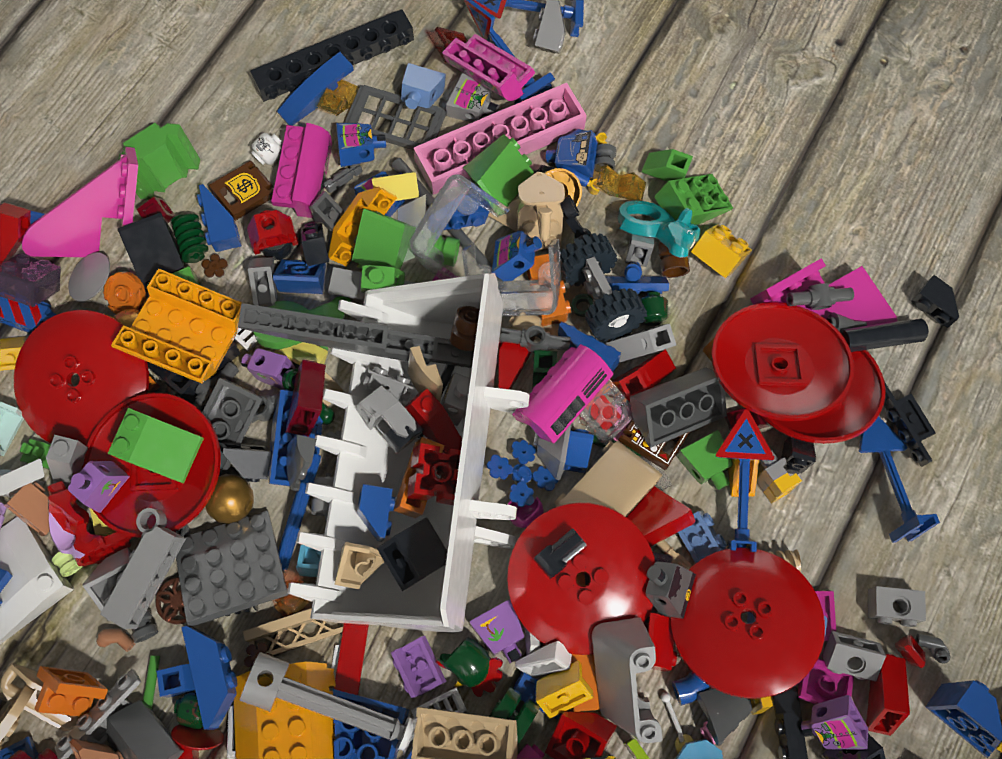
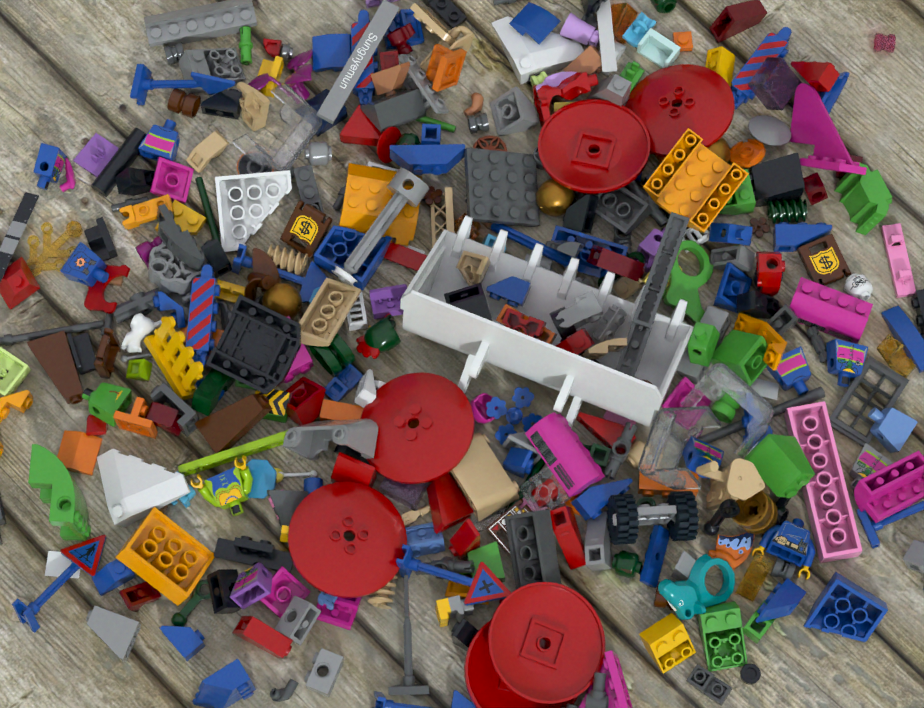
camera: 110 degrees right, 0 degrees up
medium lavender torso [68,461,130,513] -> none
light grey hinge [100,508,186,629] -> none
bright green slope [108,408,204,483] -> none
light yellow slope [372,172,419,201] -> none
medium lavender torso [469,599,524,664] -> none
black piece [534,529,587,579] -> none
yellow panel [536,661,593,718] -> none
blue animal [624,261,642,281] -> none
dark grey torso [646,561,696,619] -> none
red slope [895,634,926,668] -> none
none -> dark grey piece [388,575,429,695]
none -> dark grey pin [415,556,475,579]
none -> red slope [448,518,480,561]
none -> dark grey slope [686,664,732,706]
none -> blue torso [708,223,753,246]
none -> arm [708,532,755,570]
none -> black tile [740,664,761,685]
none -> blue slope [755,578,807,623]
none -> blue wedge [803,572,888,642]
none -> bright pink hinge [881,223,916,298]

